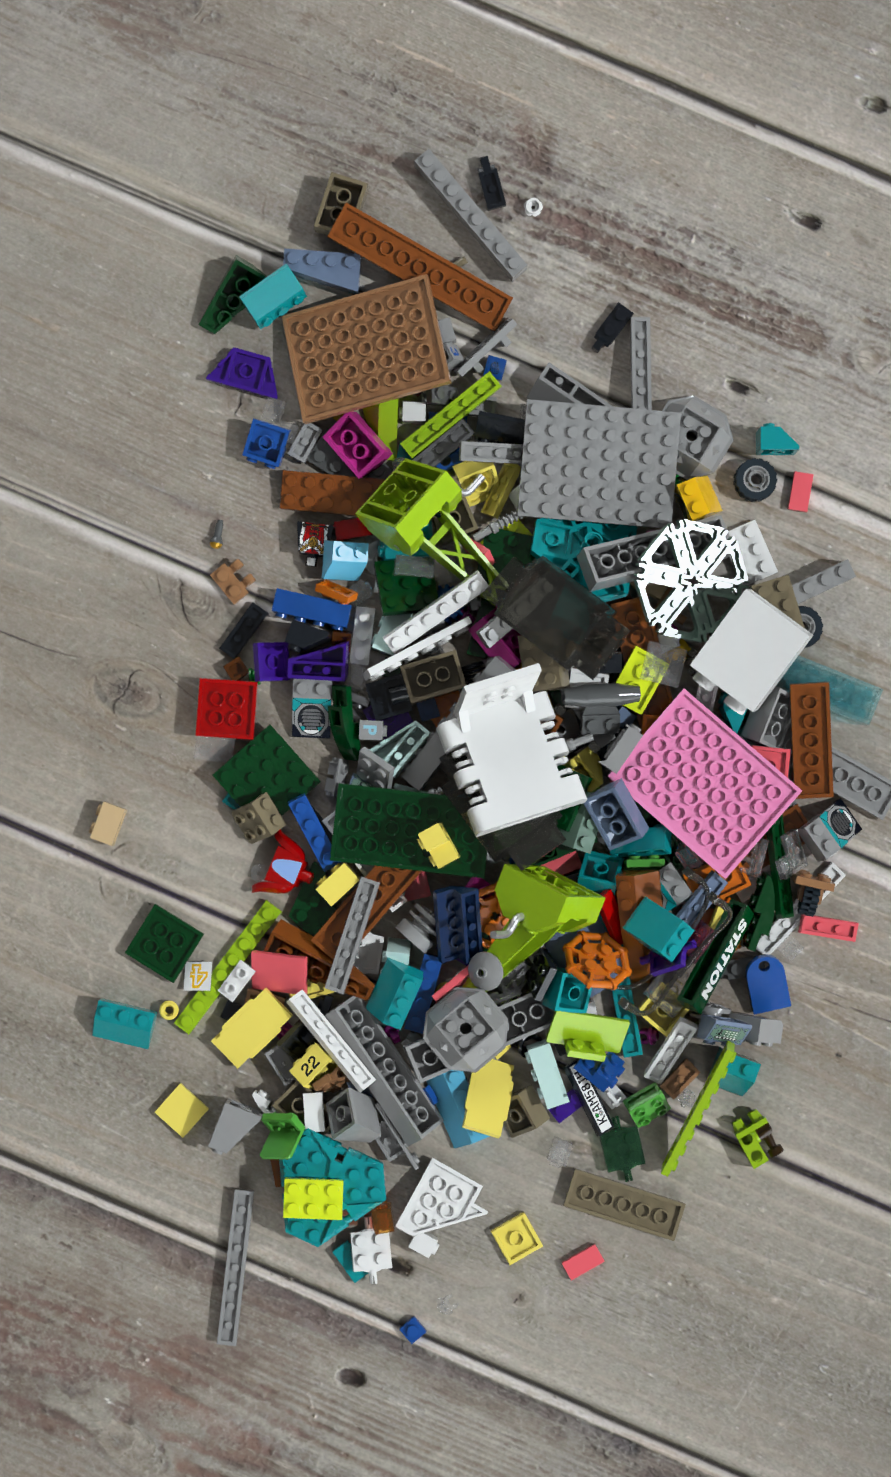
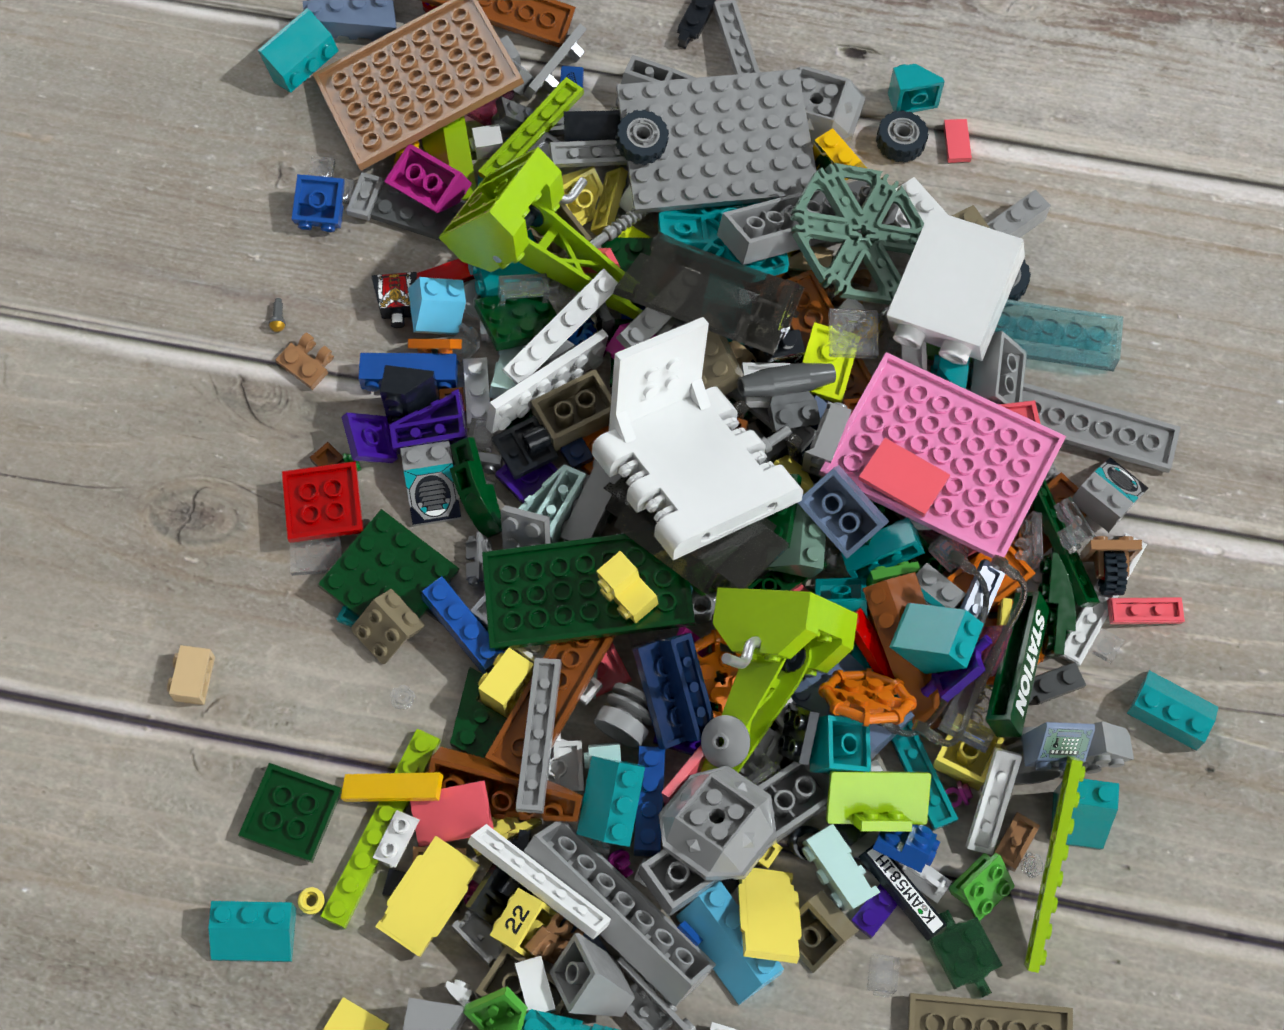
camera: 15 degrees left, 20 degrees down
white sticker [183,962,212,991] -> none
dark green wedge [198,255,268,334] -> none
dark purple wing [206,347,278,400] -> none
black tile [219,602,269,659] -> none
red torso [252,829,314,894] -> none
dark orange plate [280,470,386,515] -> none
light grey brick [359,720,387,741] -> none
lime hips [732,1109,784,1169] -> none
blue tile [745,954,791,1015] -> none
dark orange plate [789,681,834,799] -> none
none -> yellow tile [341,772,443,802]
none -> black wheel [615,110,669,165]
none -> coral tile [859,438,950,517]
none -> teal slope [1127,670,1219,751]

